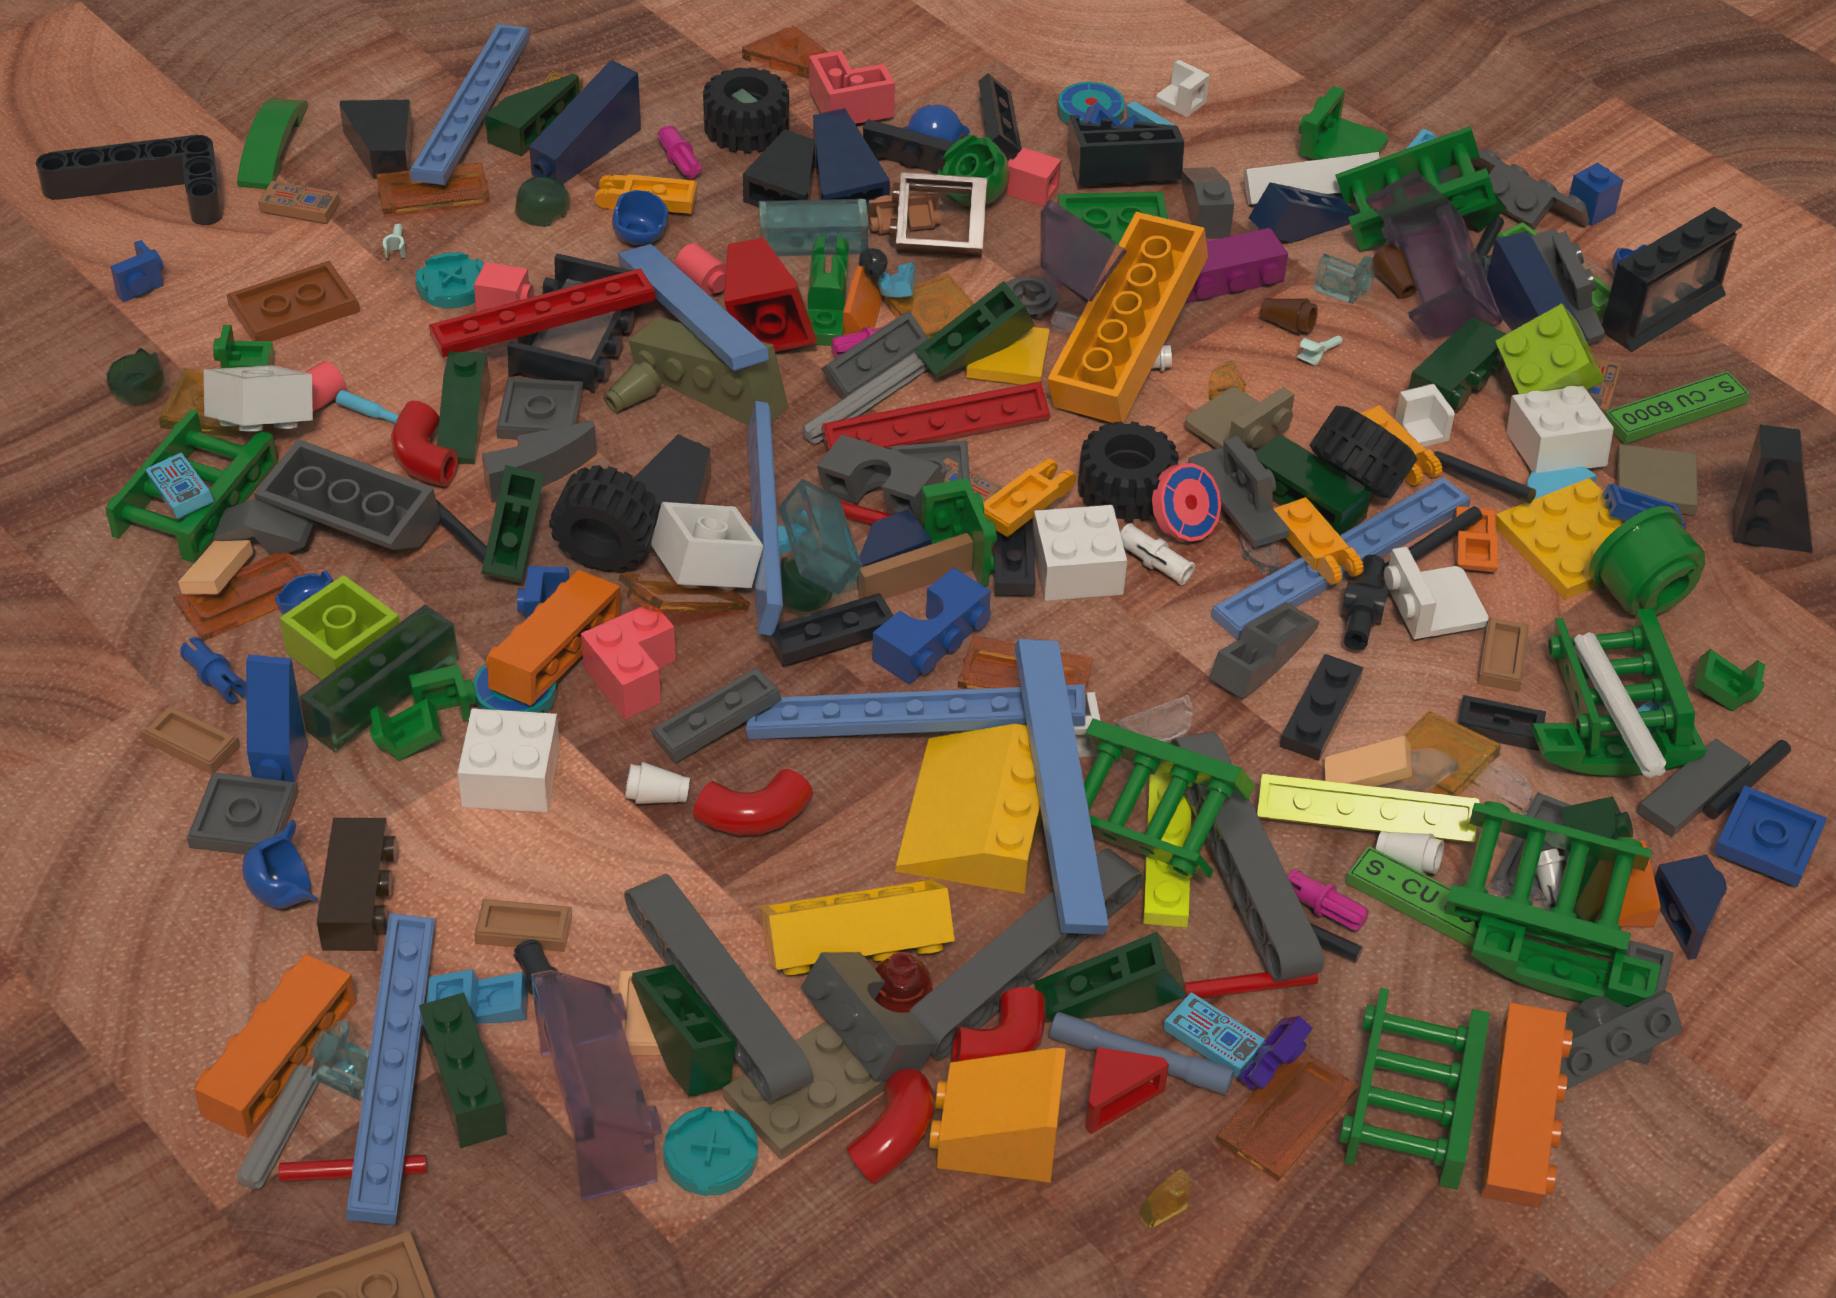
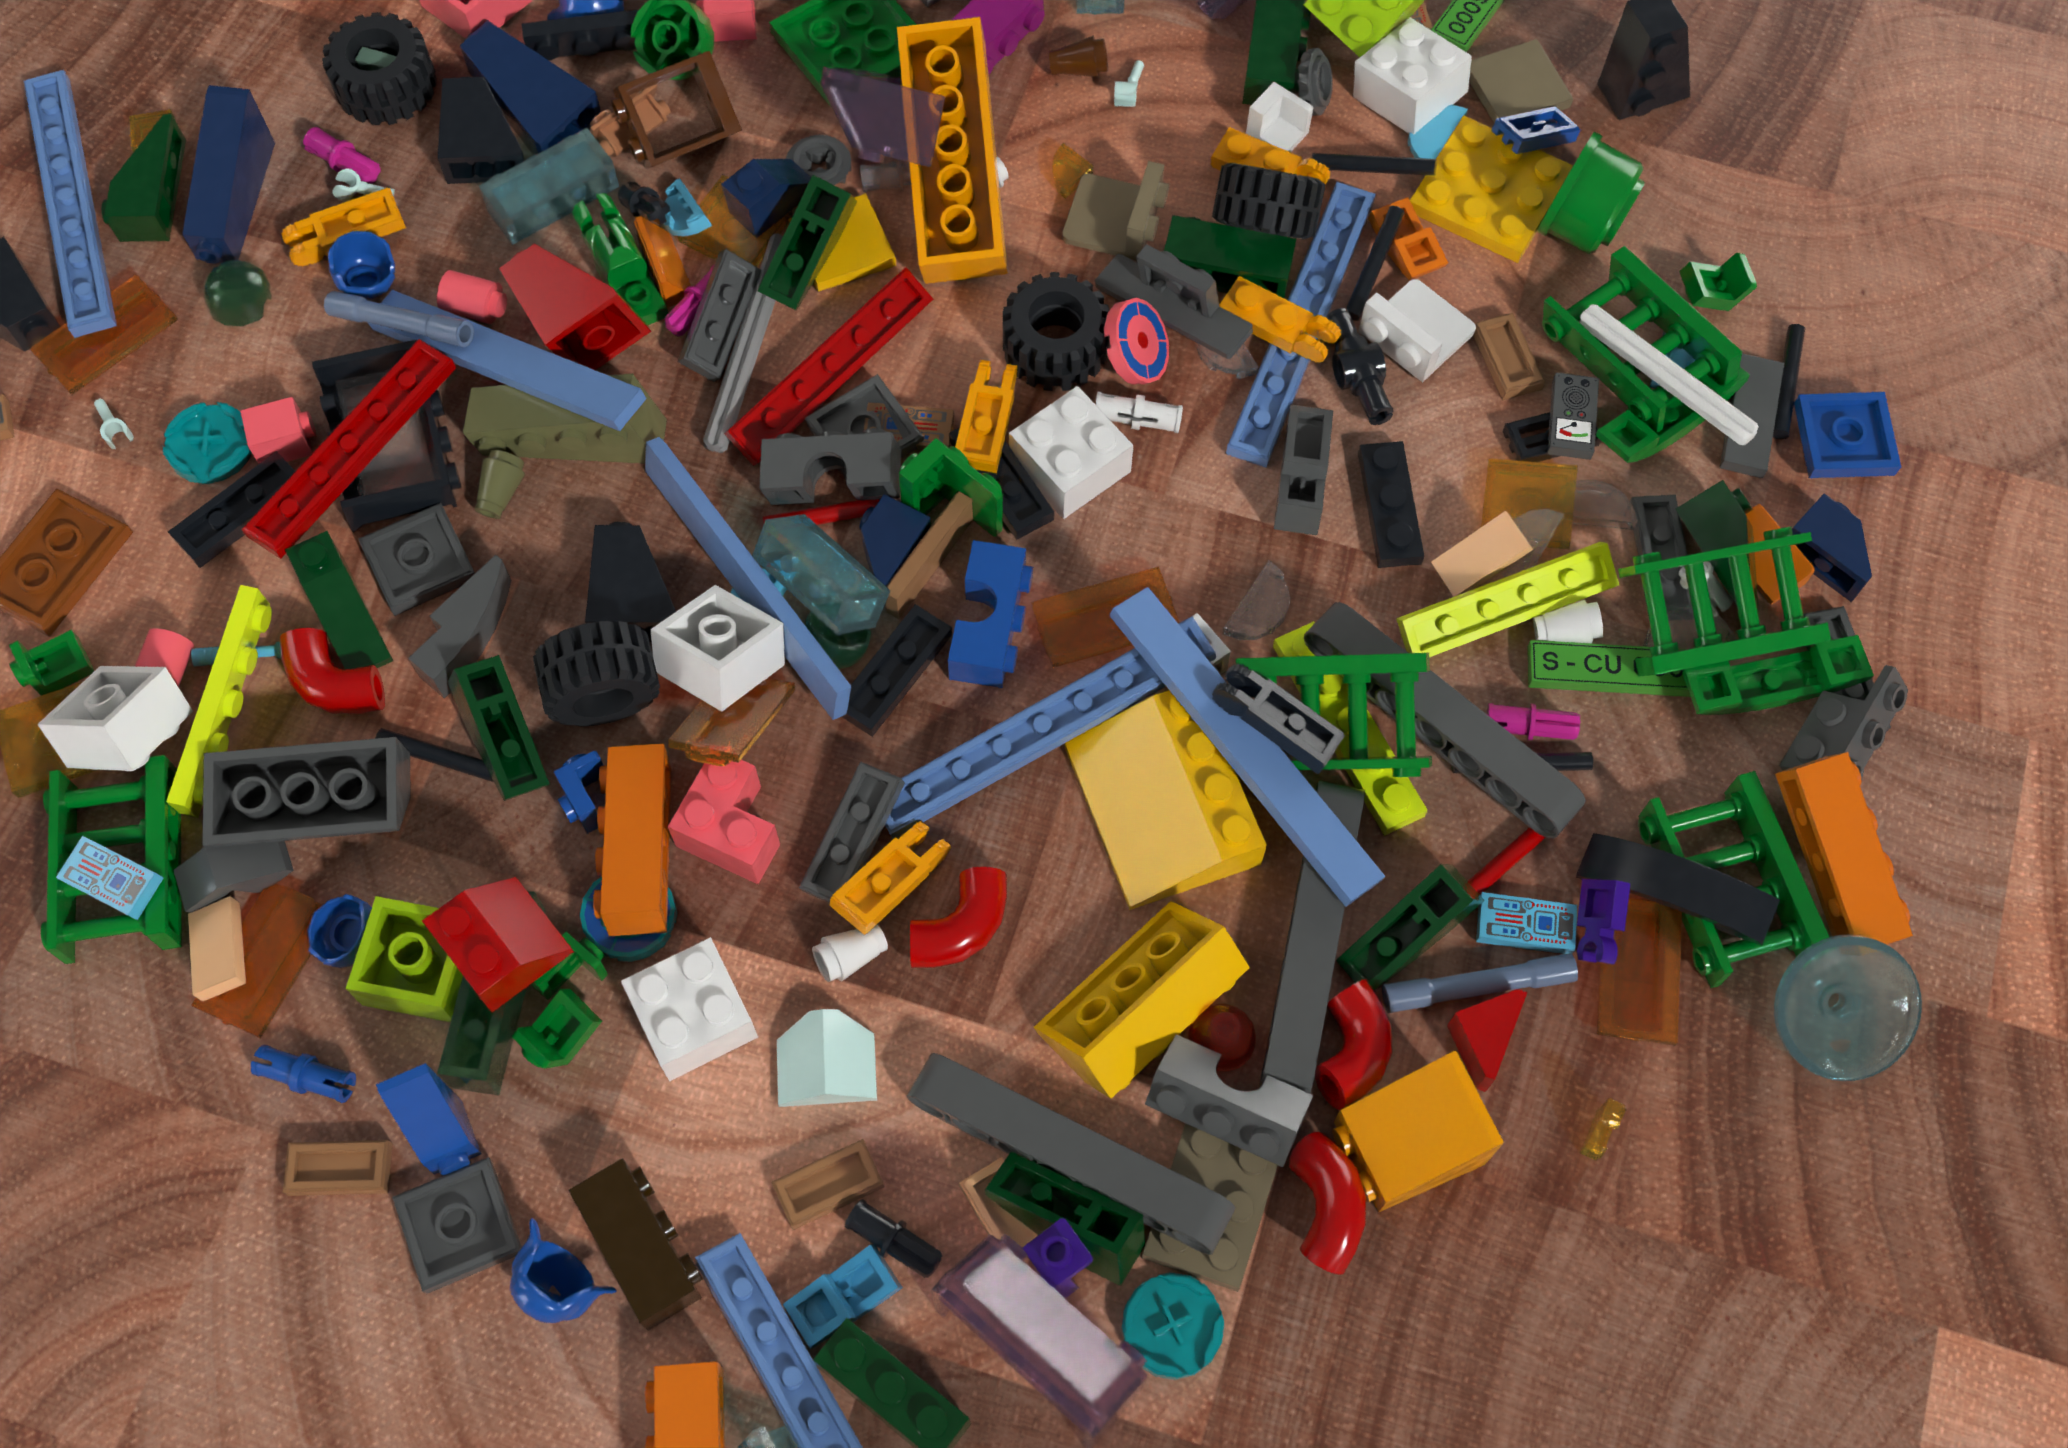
camera: 30 degrees left, 20 degrees up
none -> neon yellow plate [166,585,272,818]
none -> black plate [168,451,295,568]
none -> sand blue piece [324,291,474,347]
none -> light aqua hand [332,169,395,201]
none -> red slope [422,877,574,1012]
none -> dark blue slope [721,159,811,238]
none -> light aqua slope [777,1009,877,1107]
none -> light orange hinge [829,821,951,935]
none -> dark purple bracket [1022,1218,1093,1300]
none -> black hinge [1212,663,1345,774]
none -> dark grey gear [1297,48,1332,116]
none -> dark grey tile [1547,372,1599,460]
none -> black slope [1576,833,1780,946]
none -> clear light blue dish [1774,934,1922,1081]

